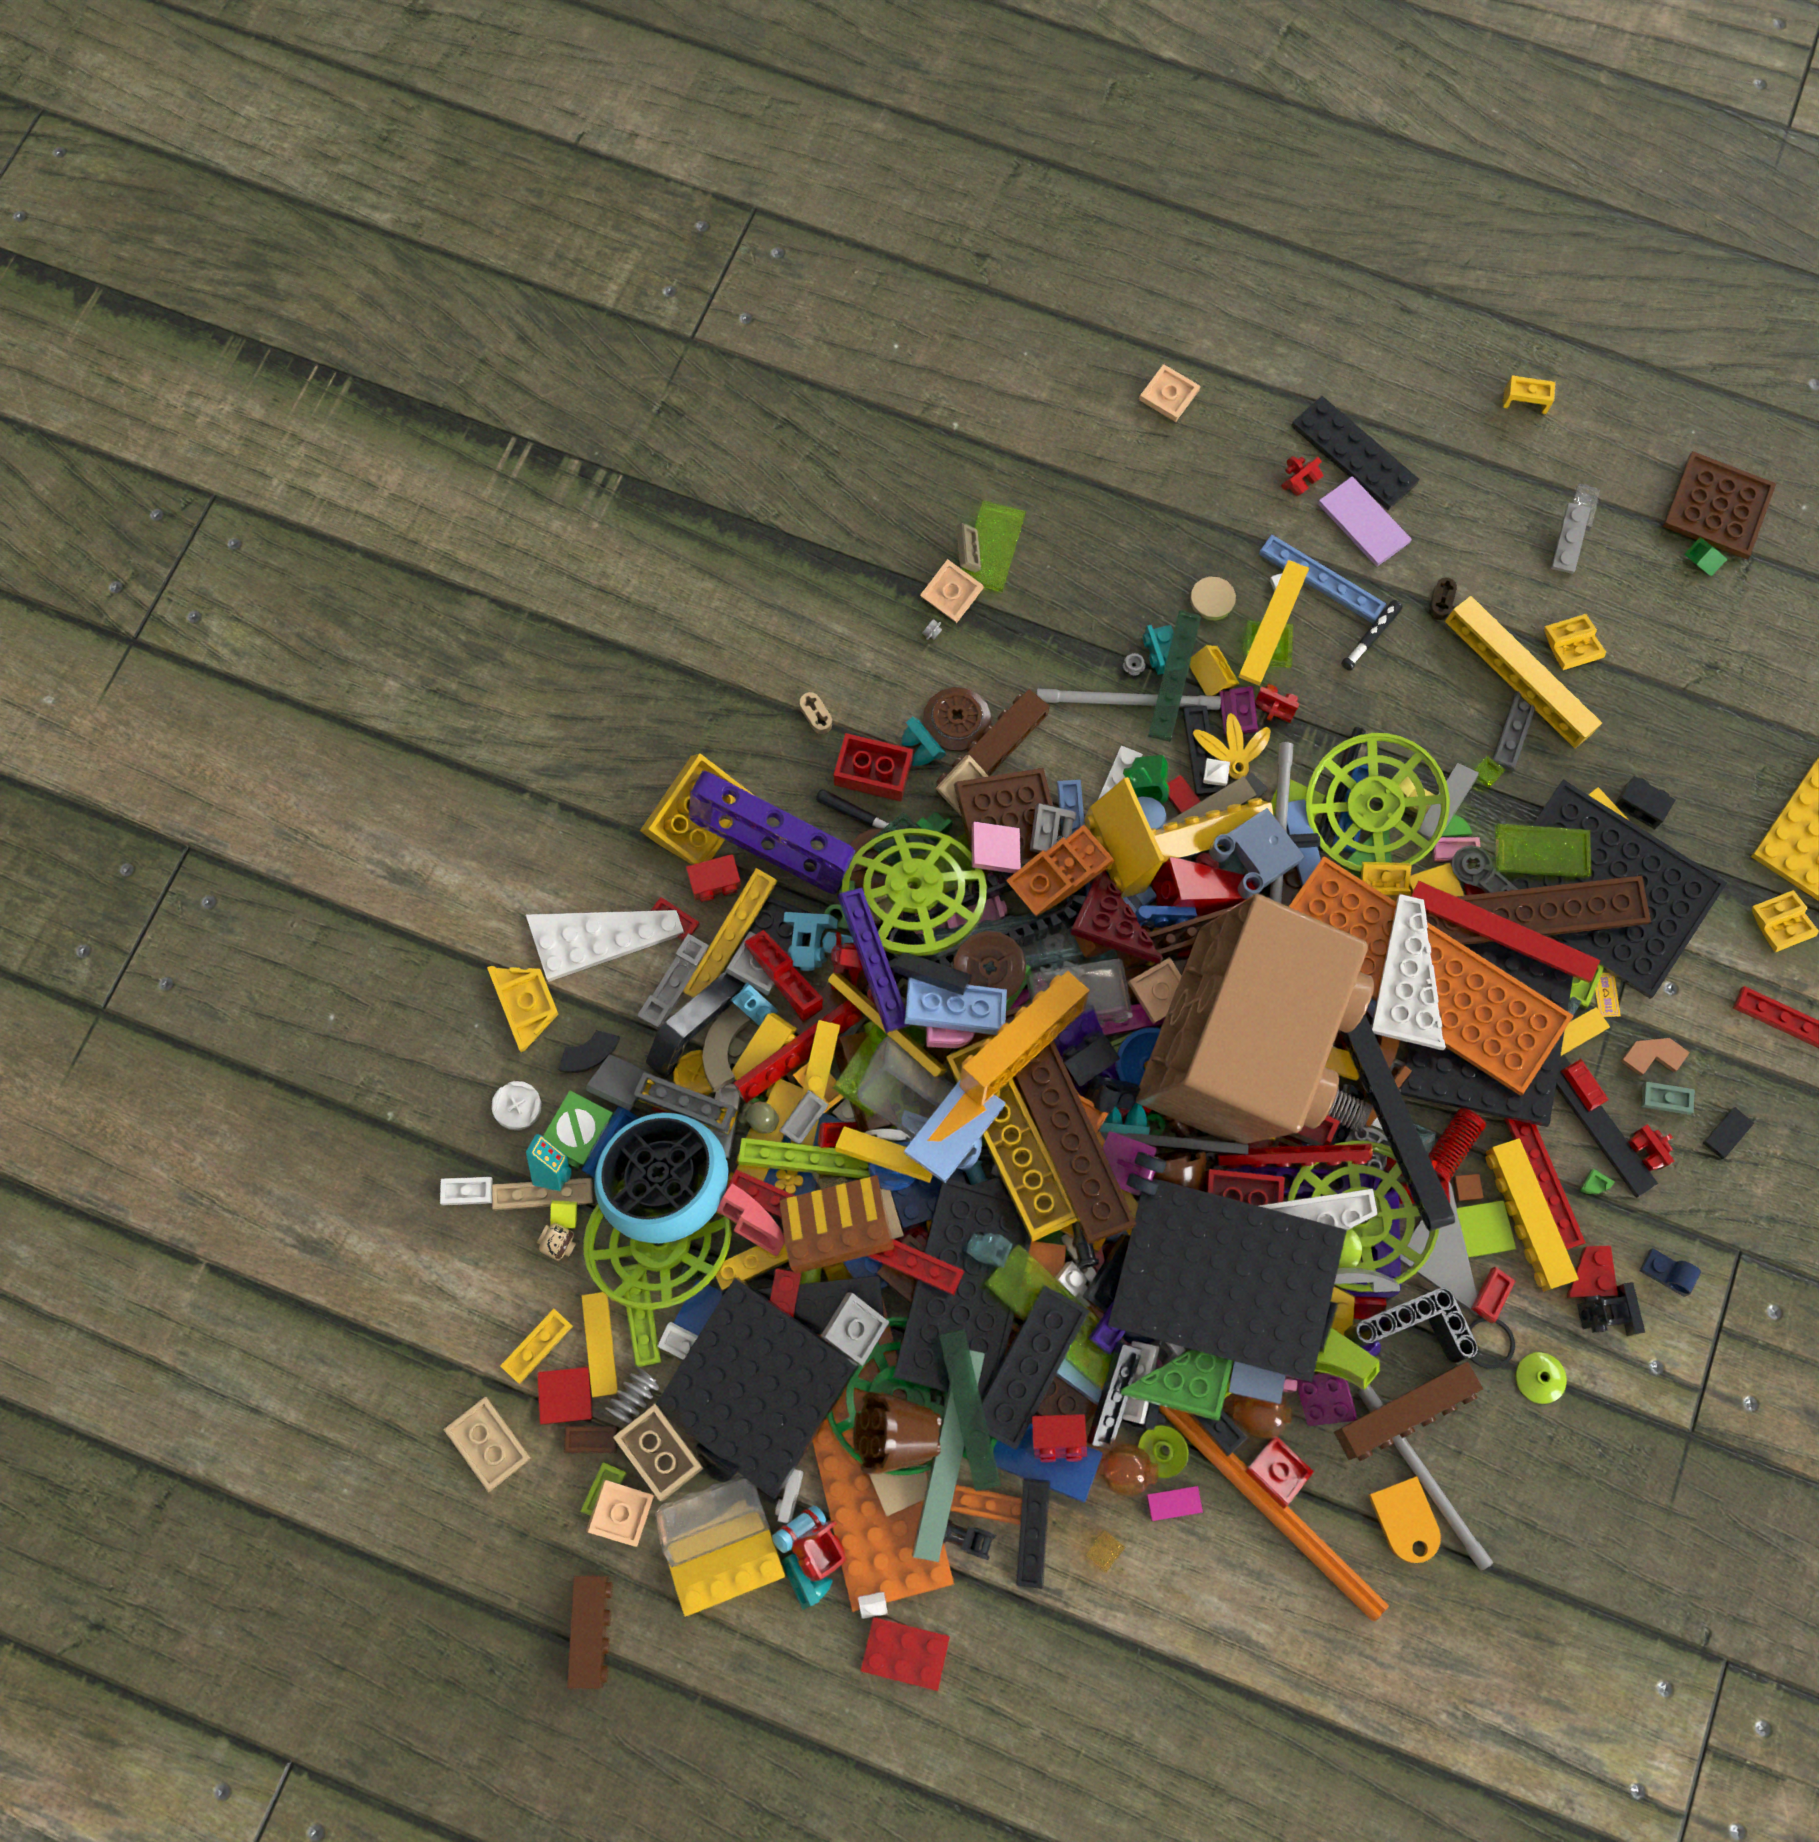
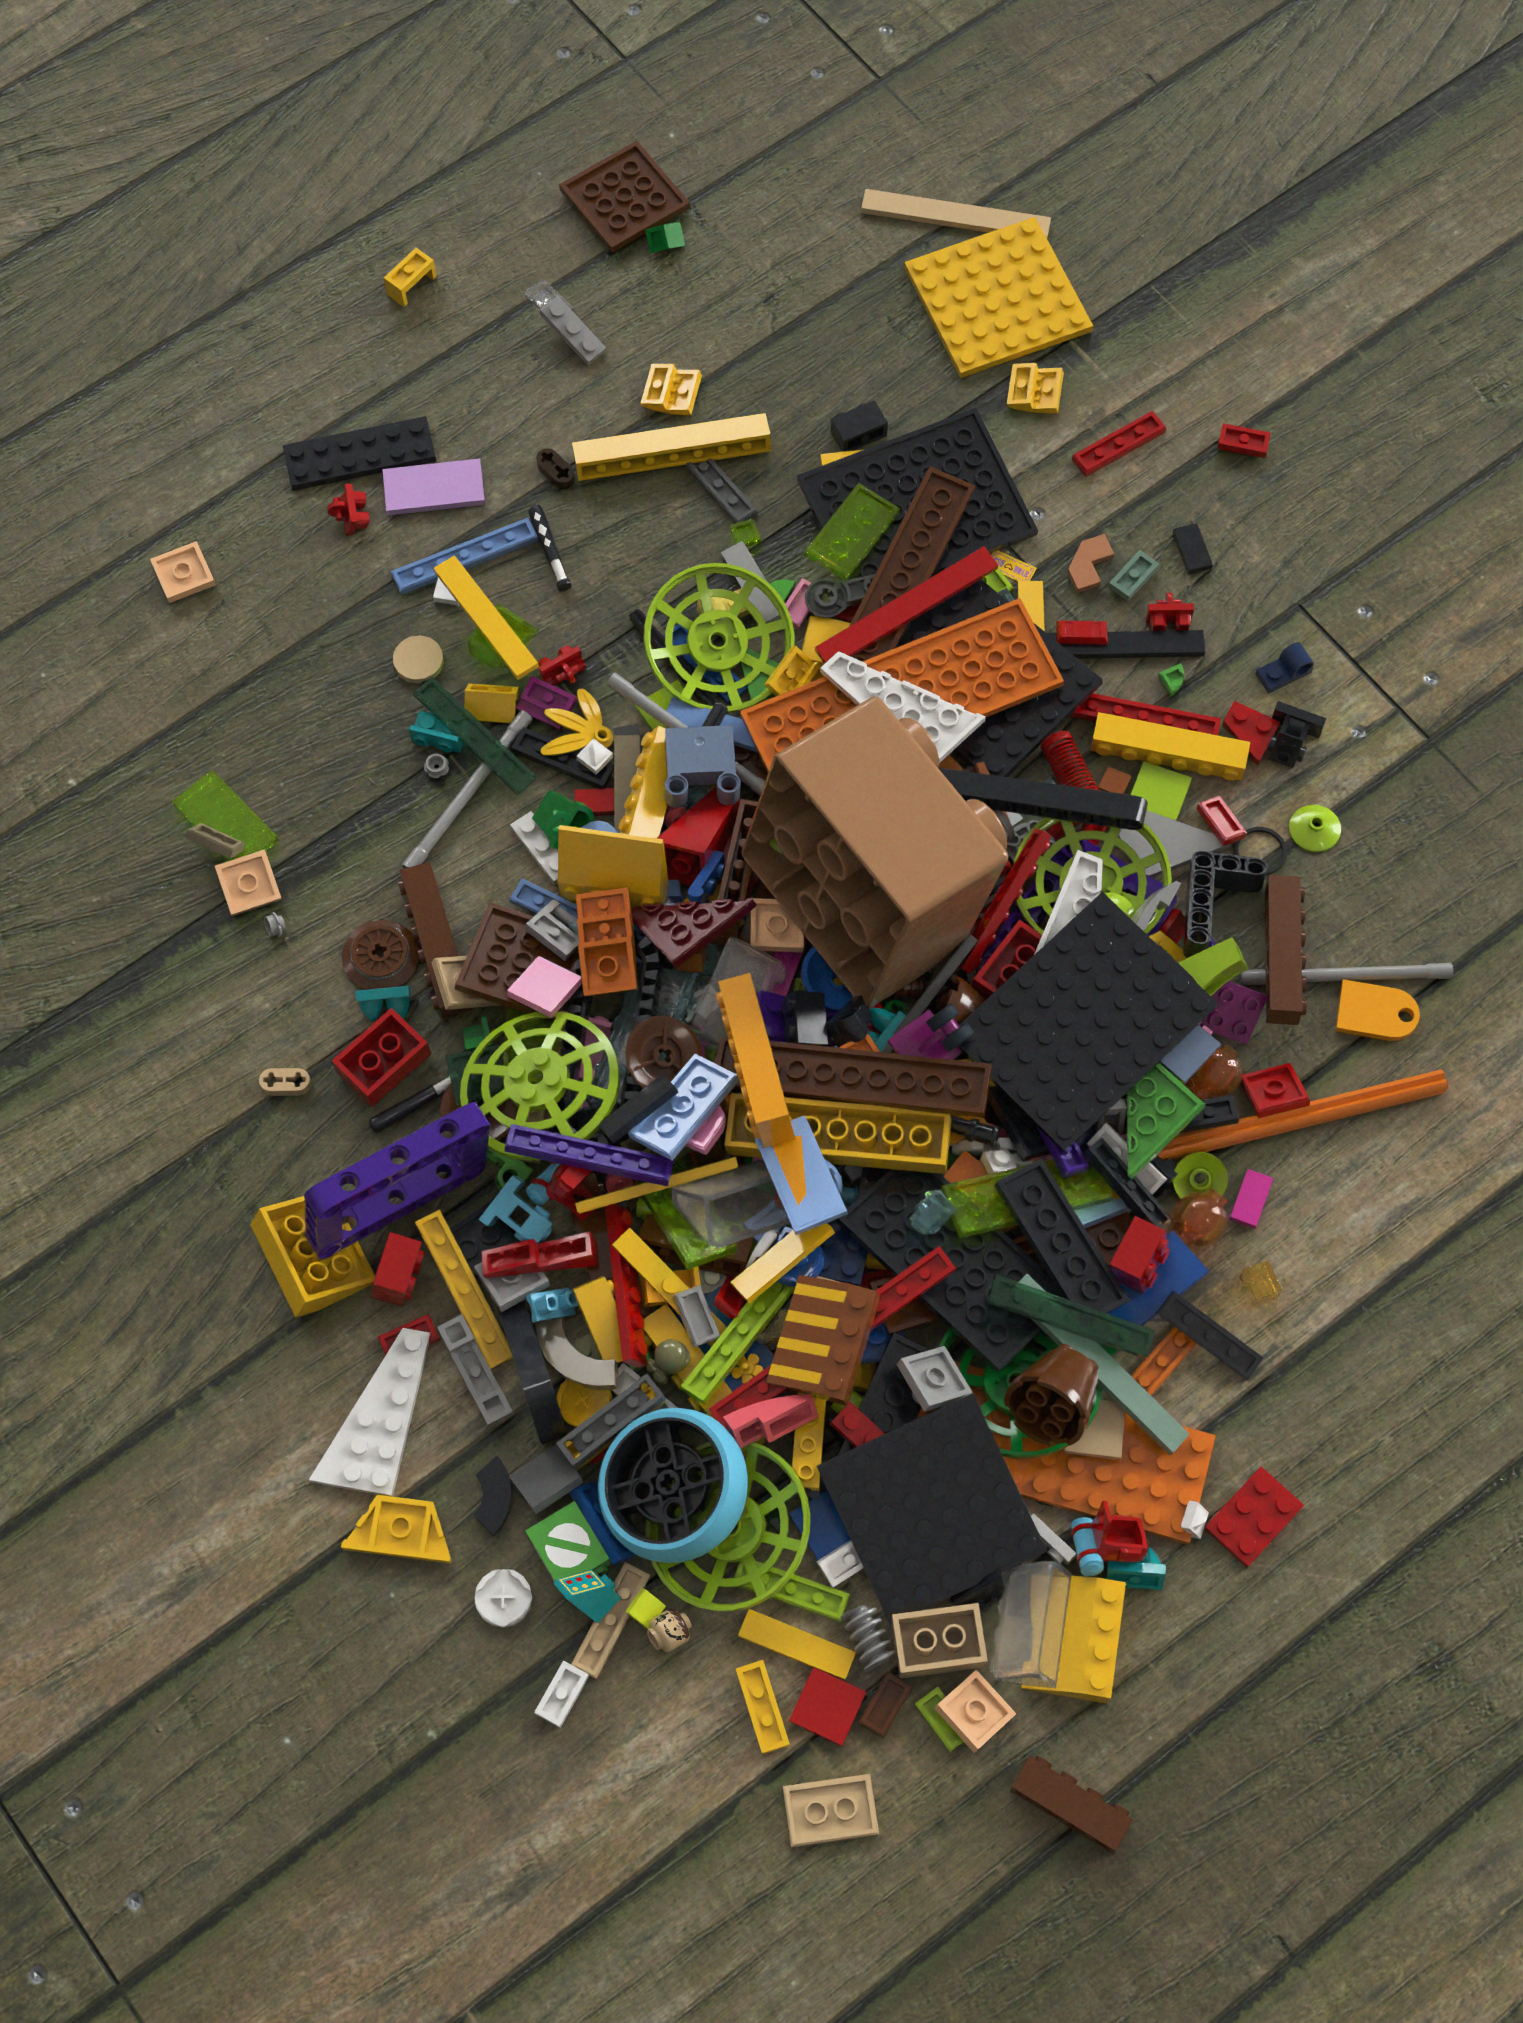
camera: 55 degrees left, 5 degrees down
black connector [943,1519,997,1561] -> none

